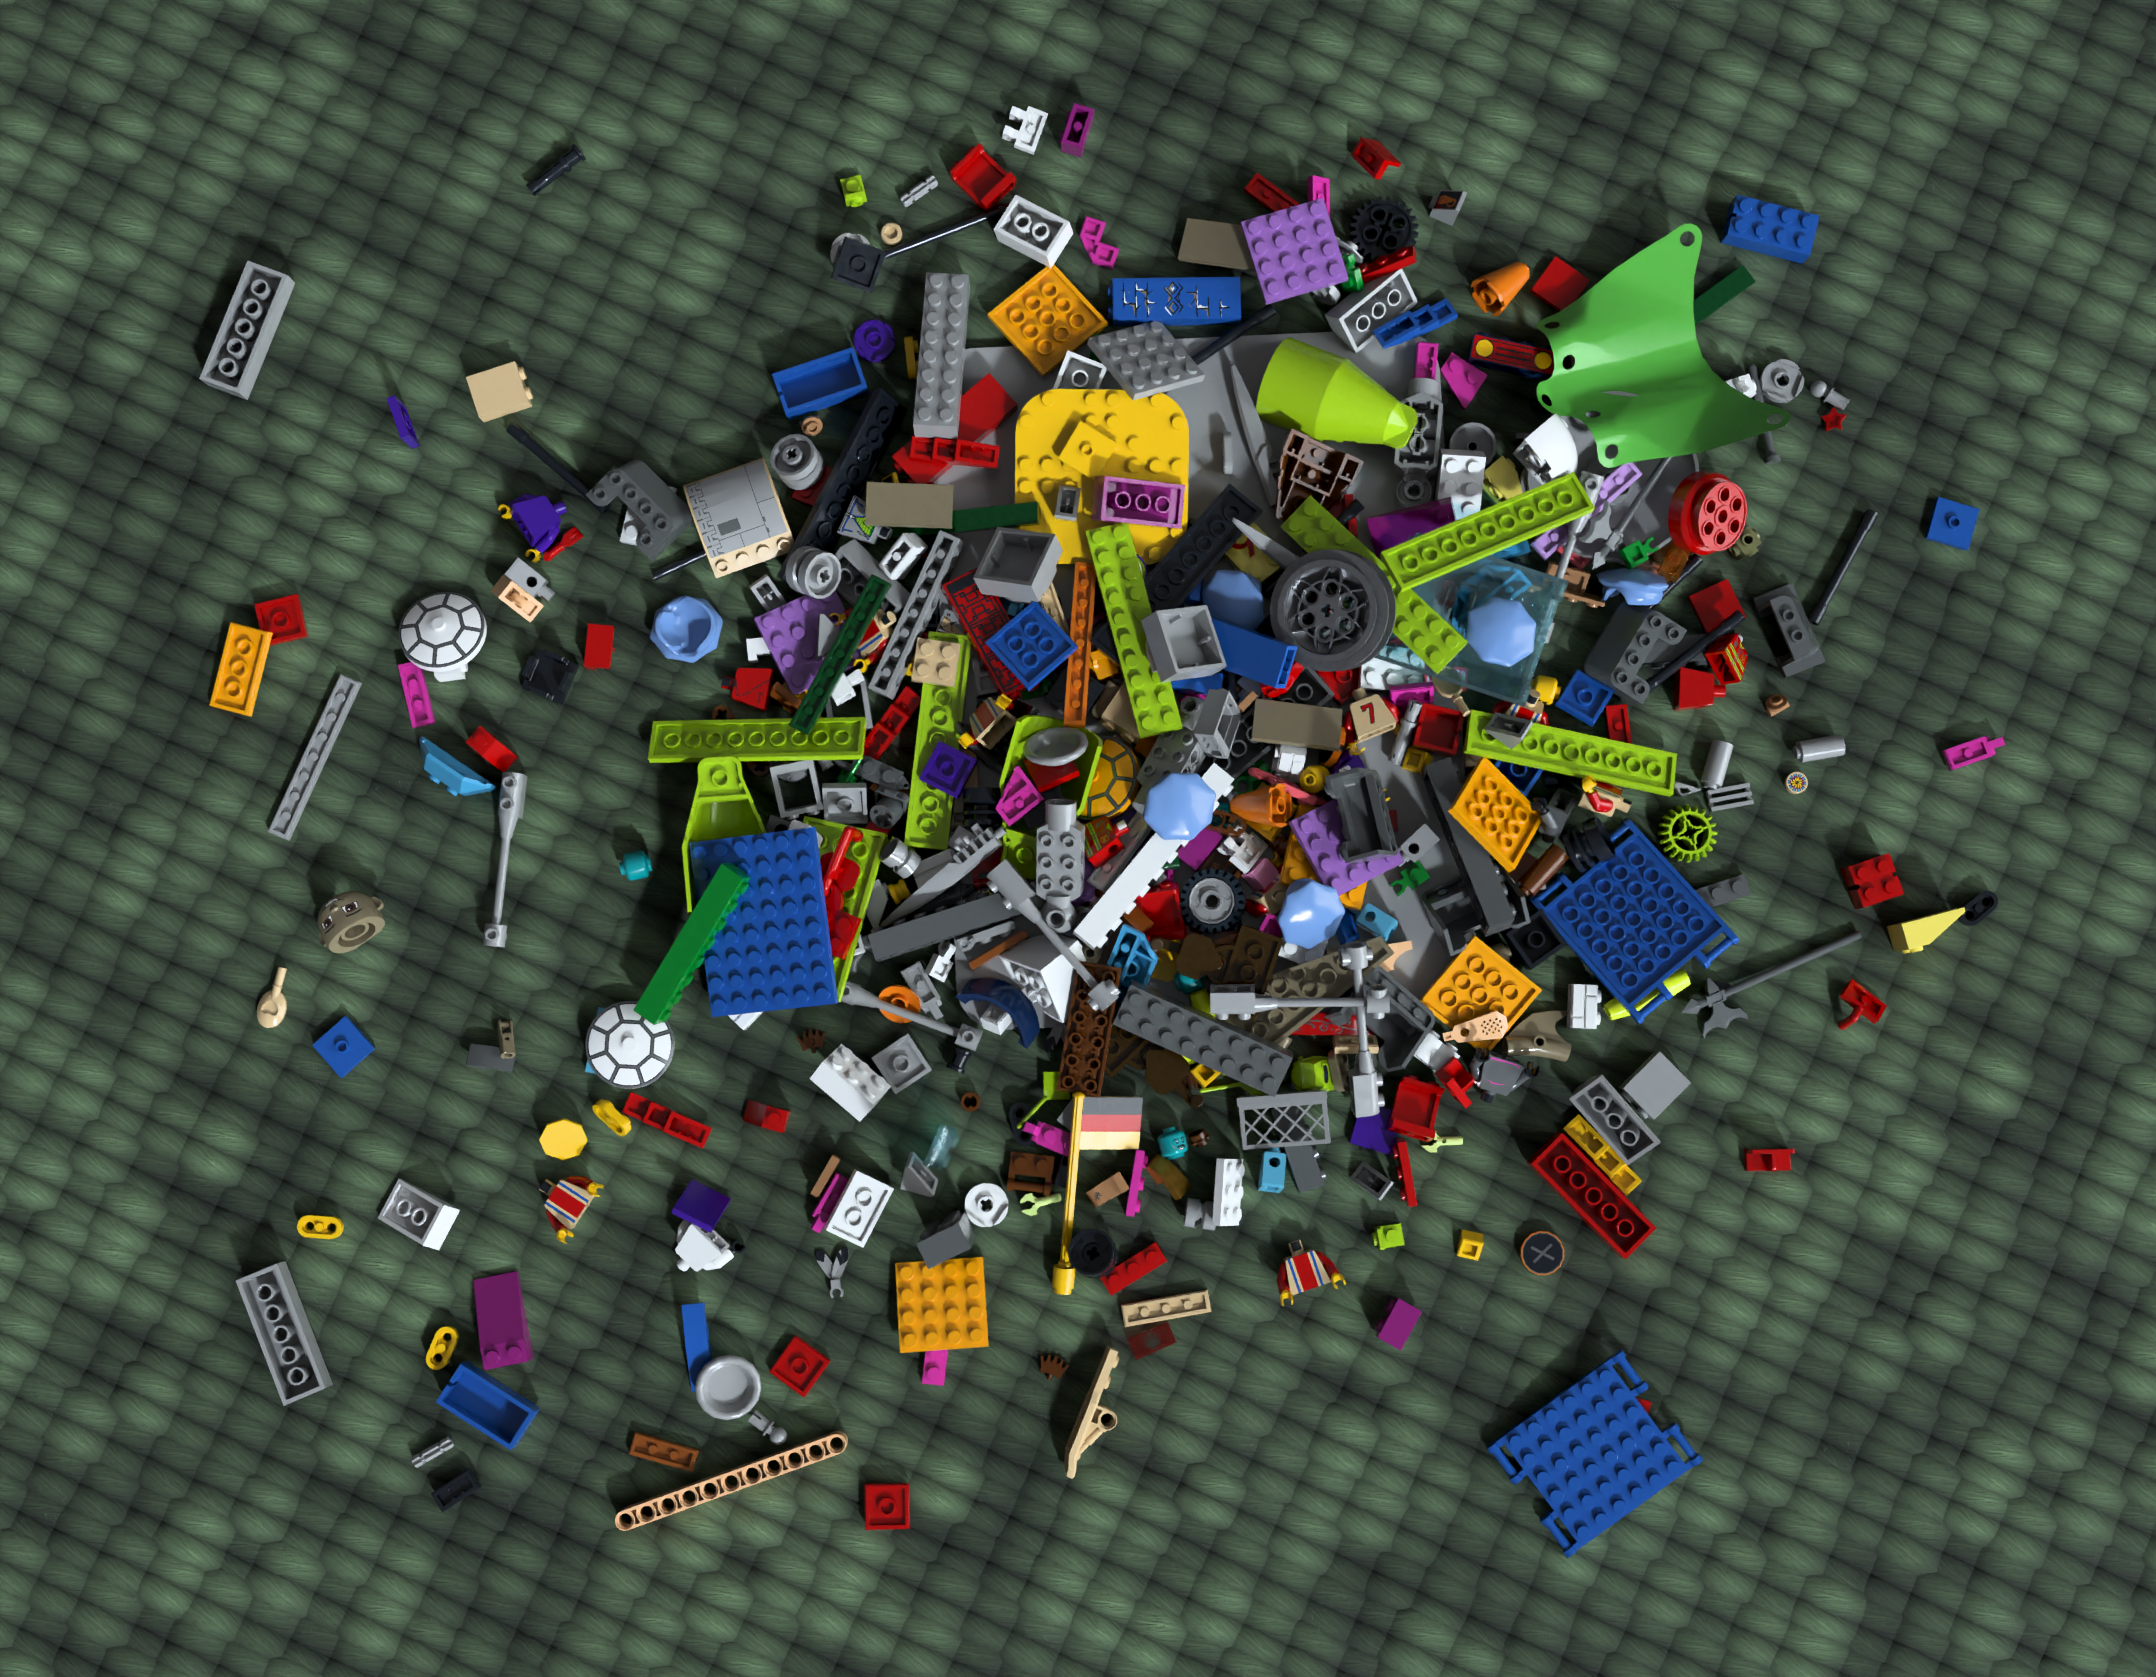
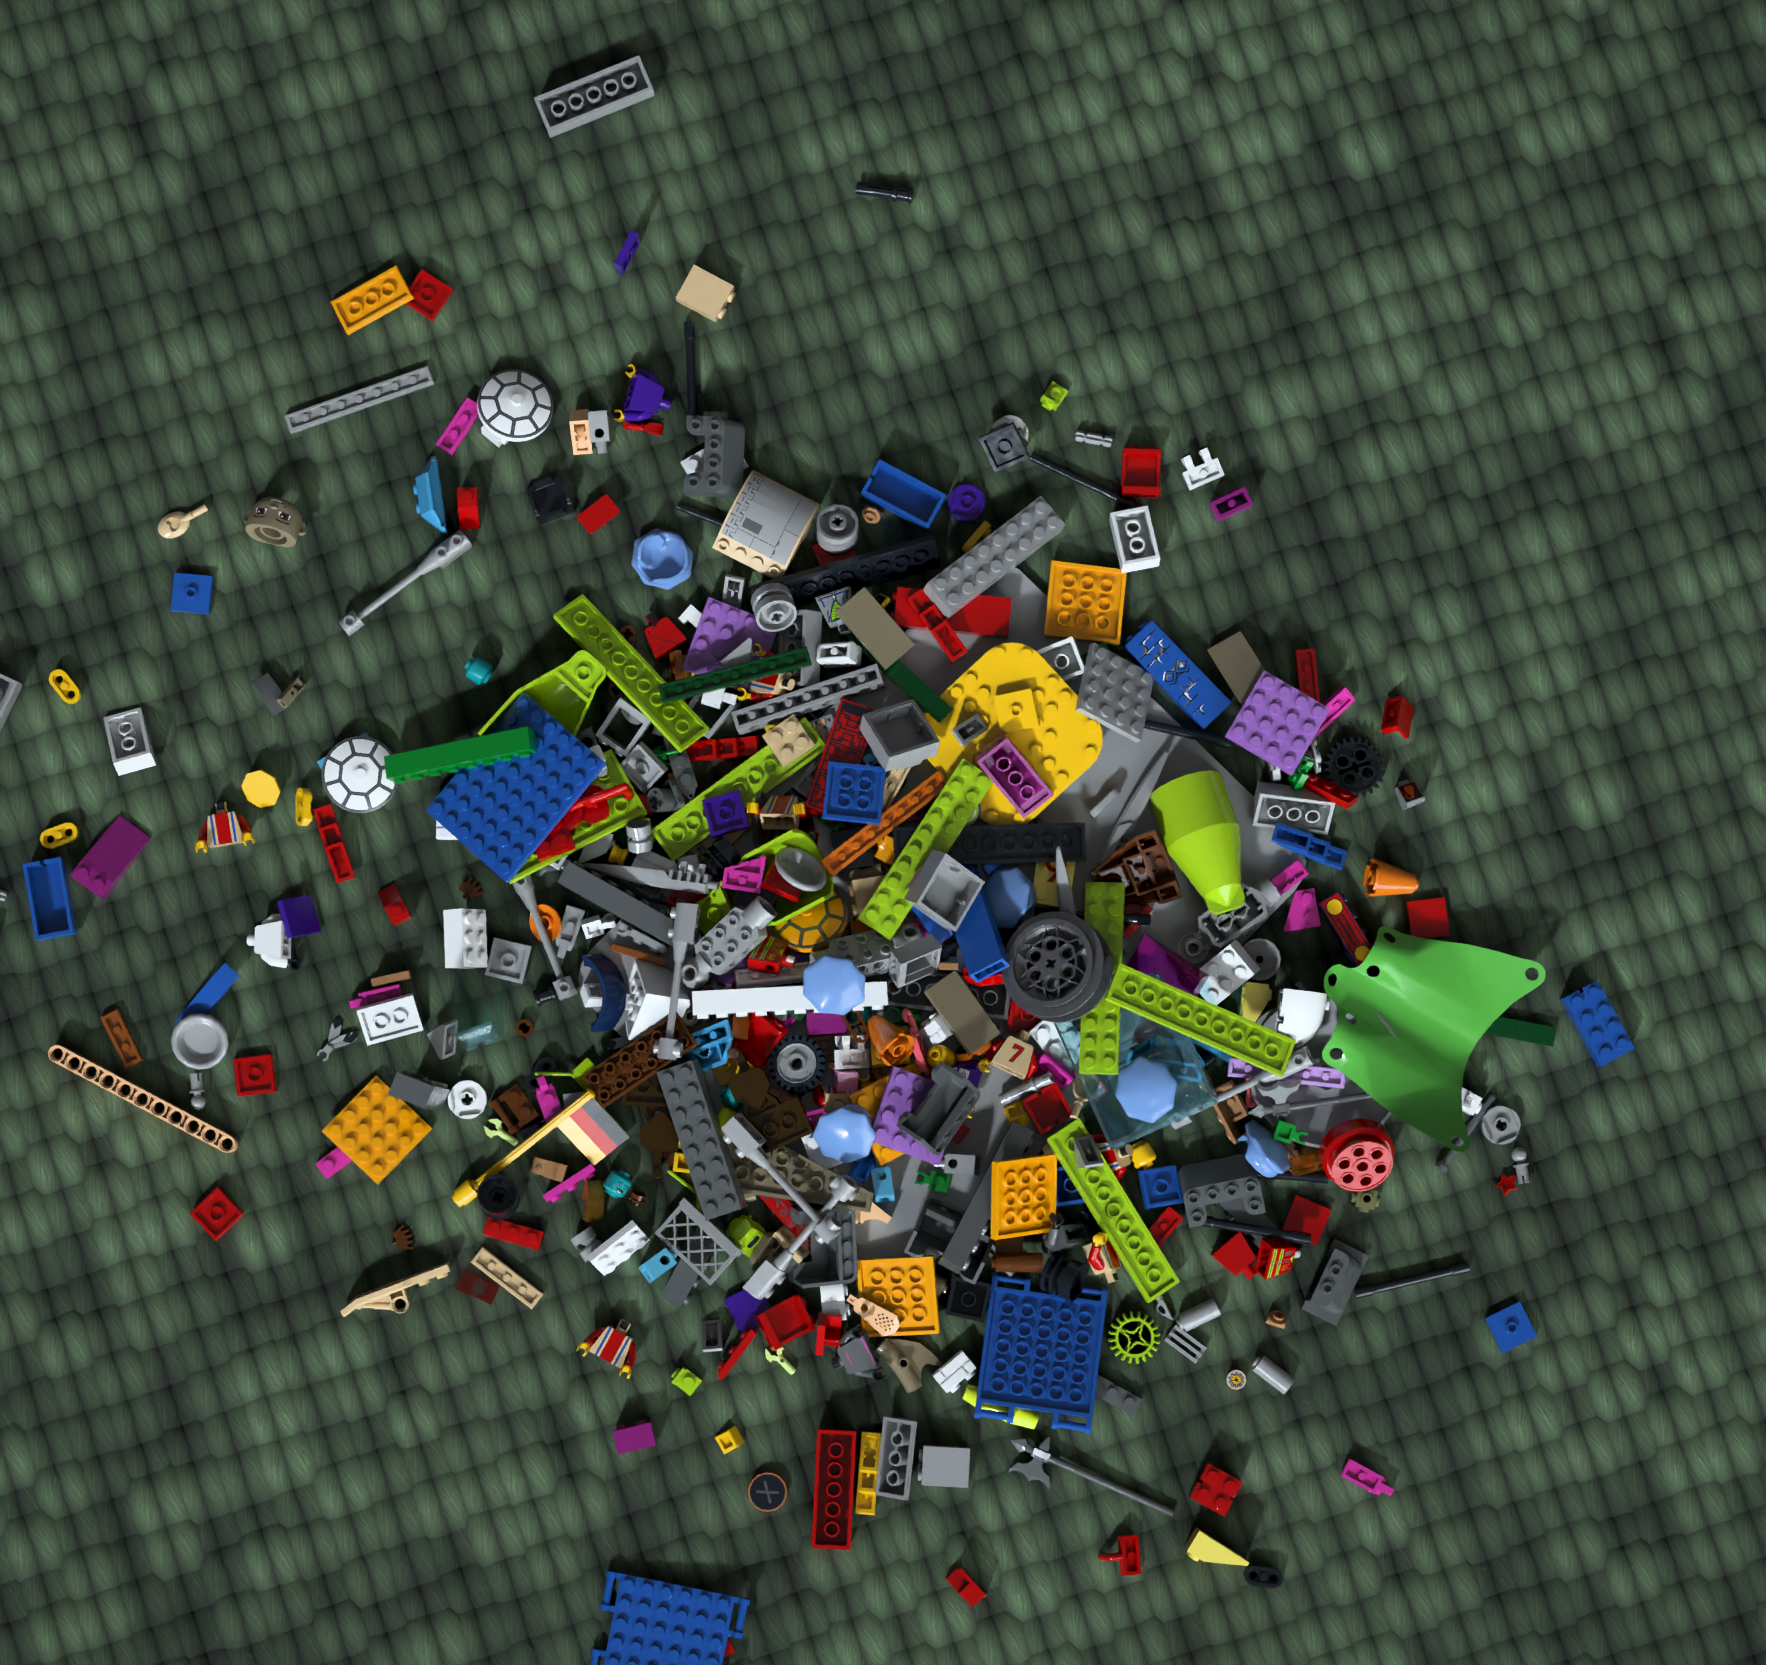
camera: 50 degrees right, 0 degrees up
tan tile [881,223,902,246] -> none
dark pink tile [1079,216,1119,270] -> none

